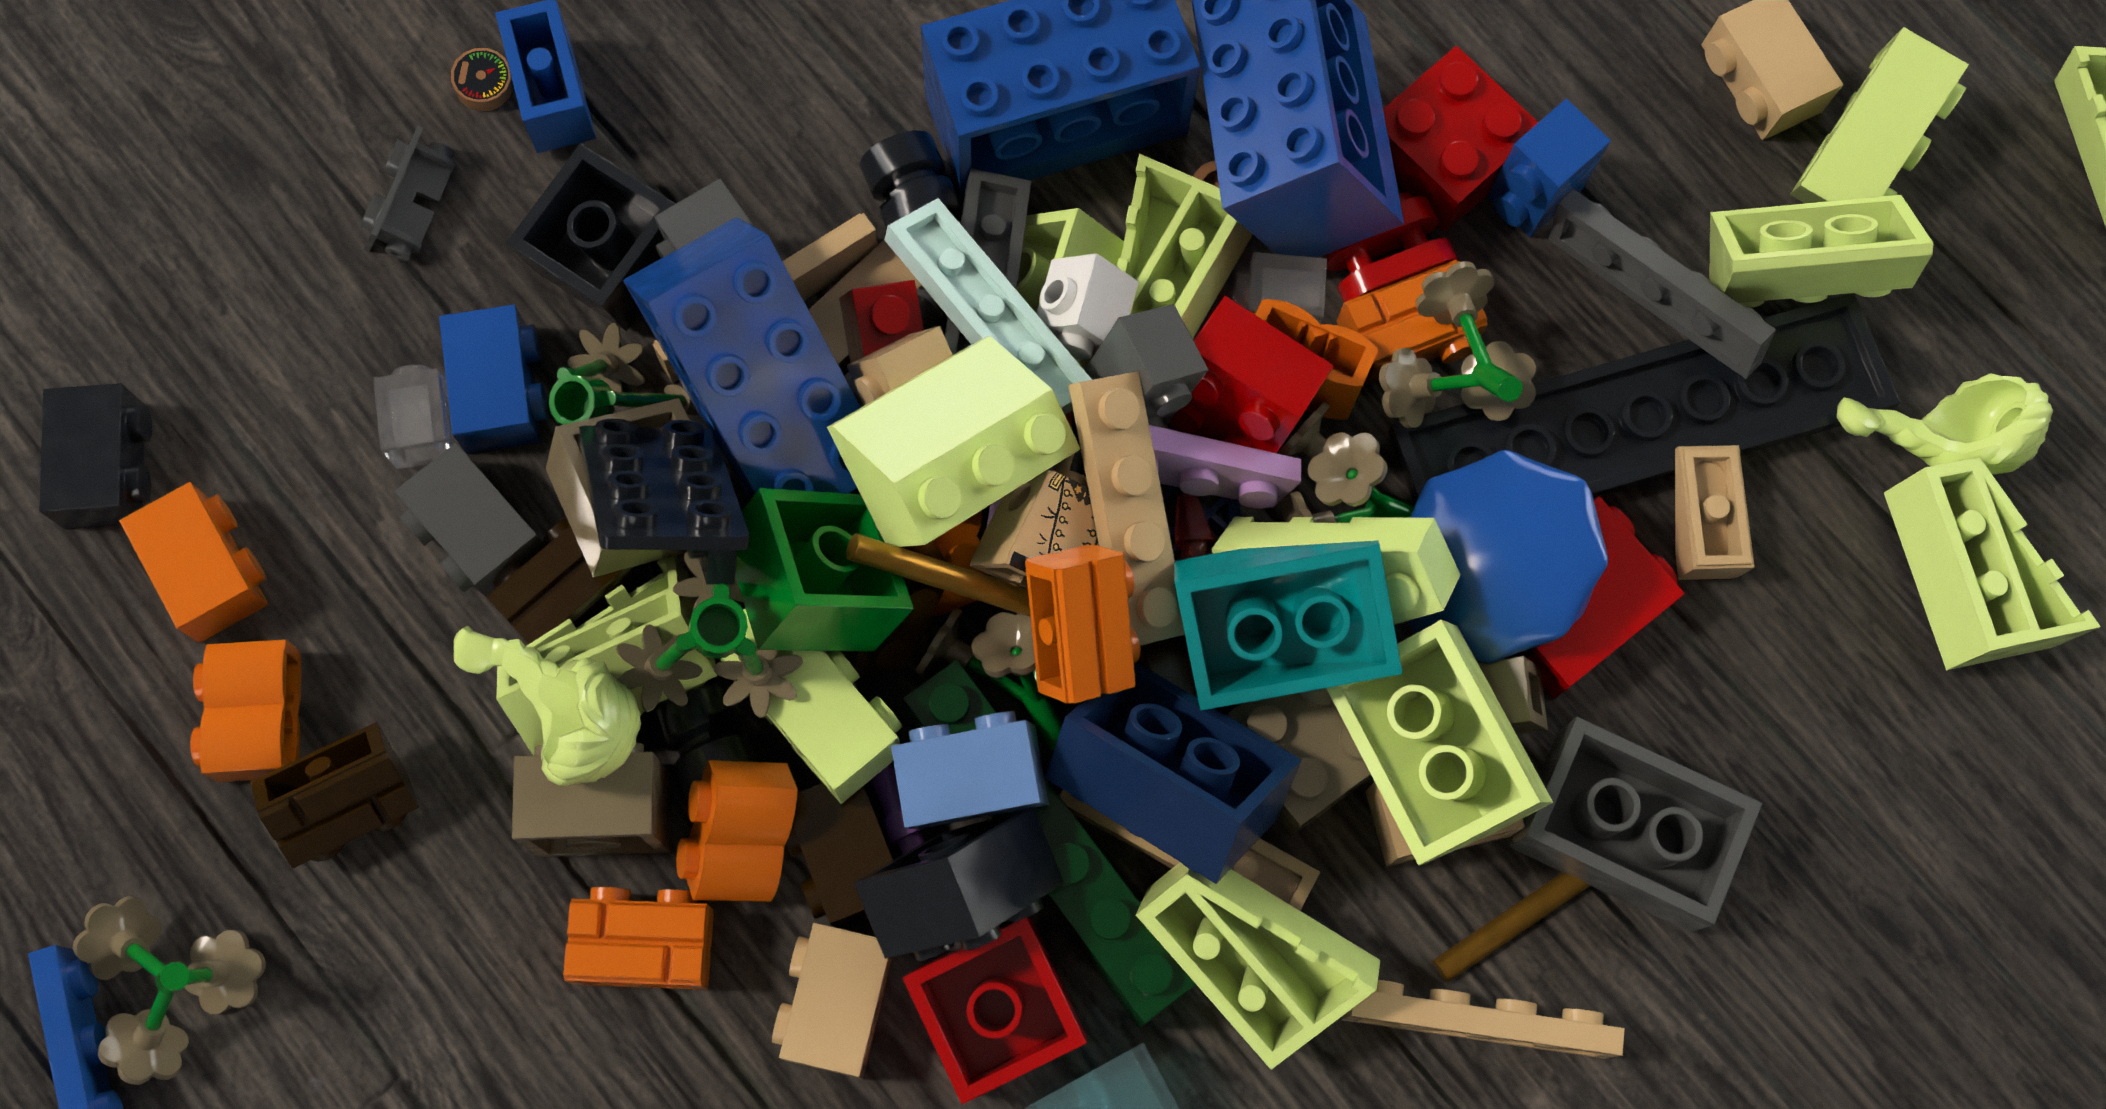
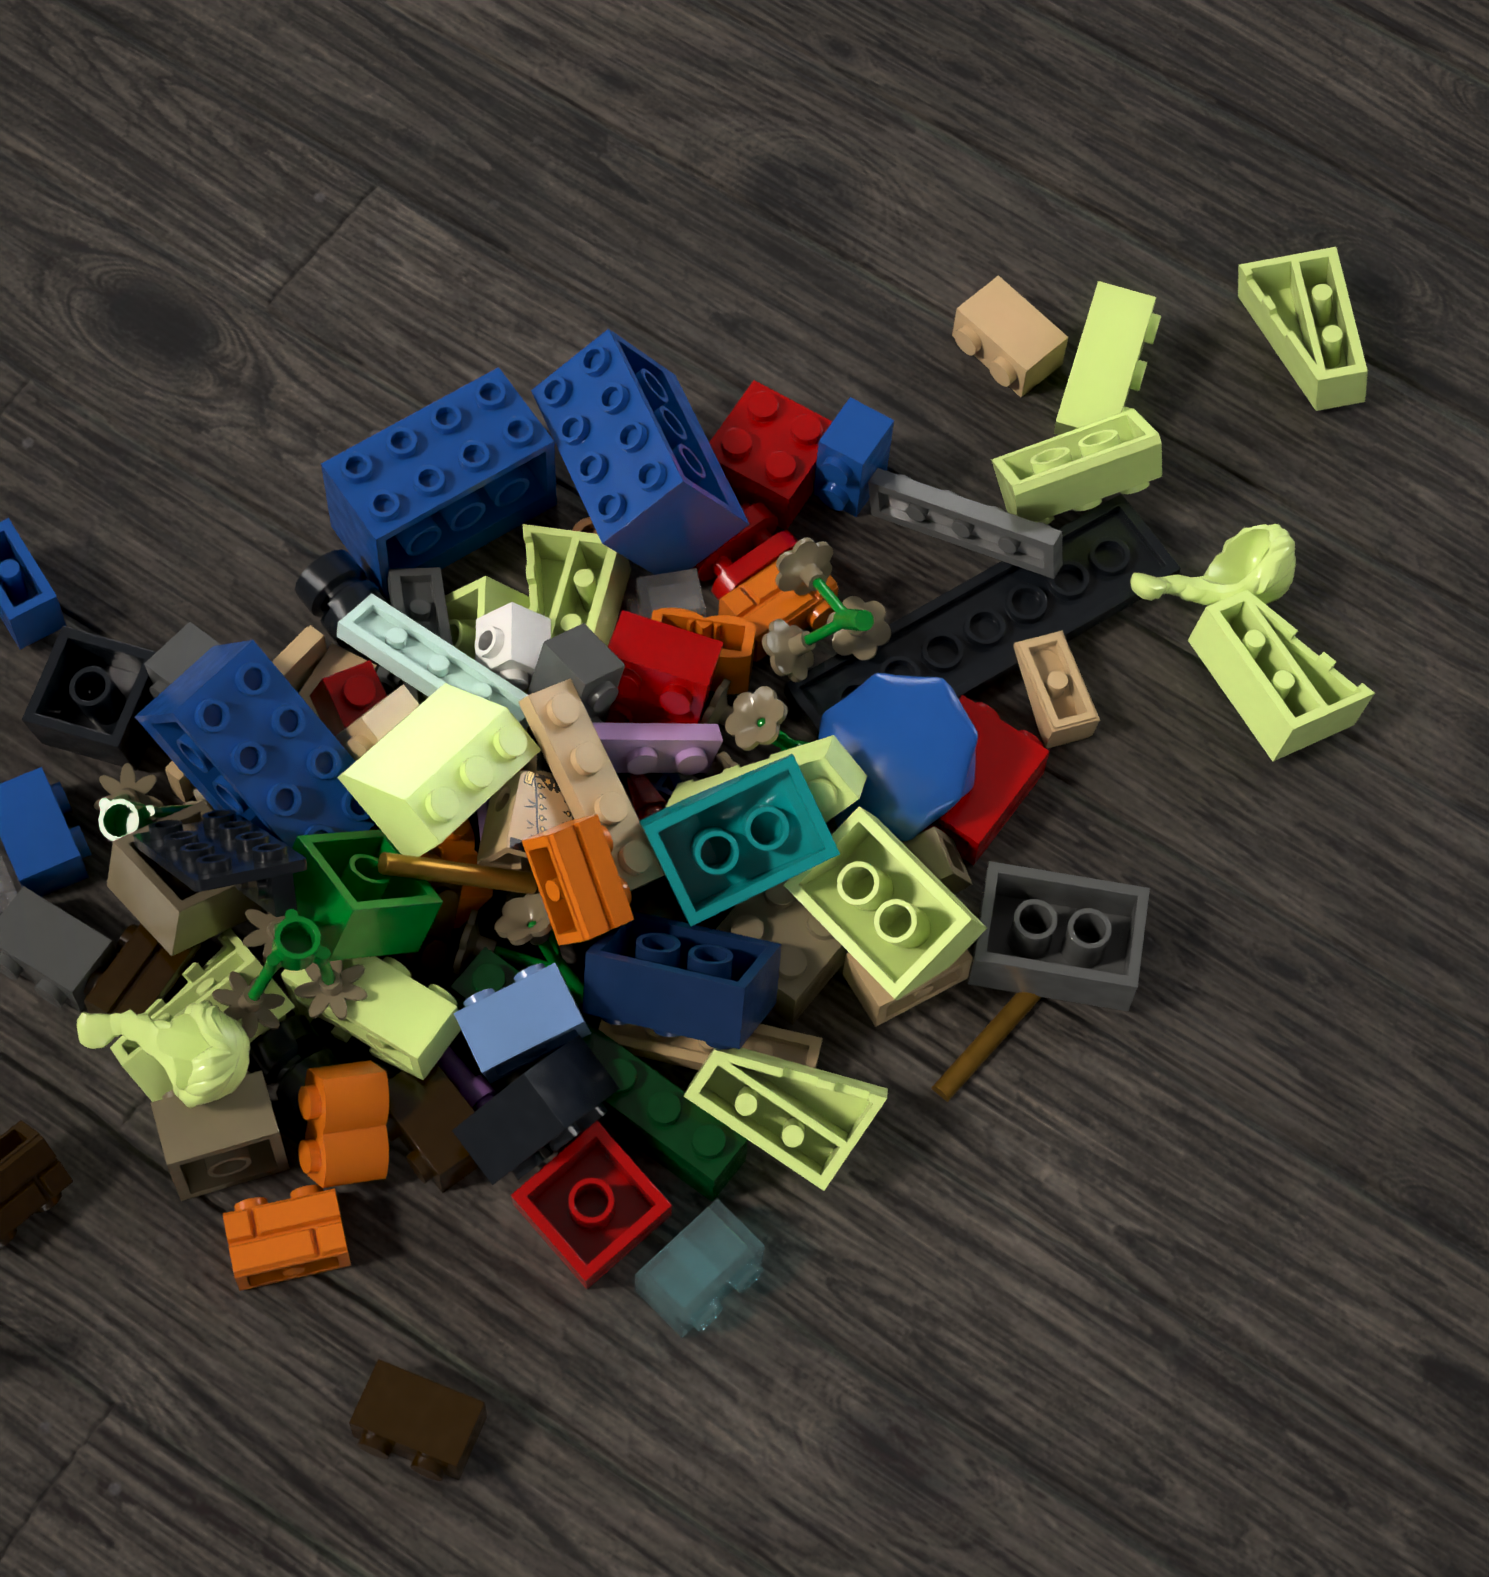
camera: 15 degrees left, 10 degrees down
tan brick [772,923,893,1079] -> none
tan plate [1342,980,1625,1059] -> none

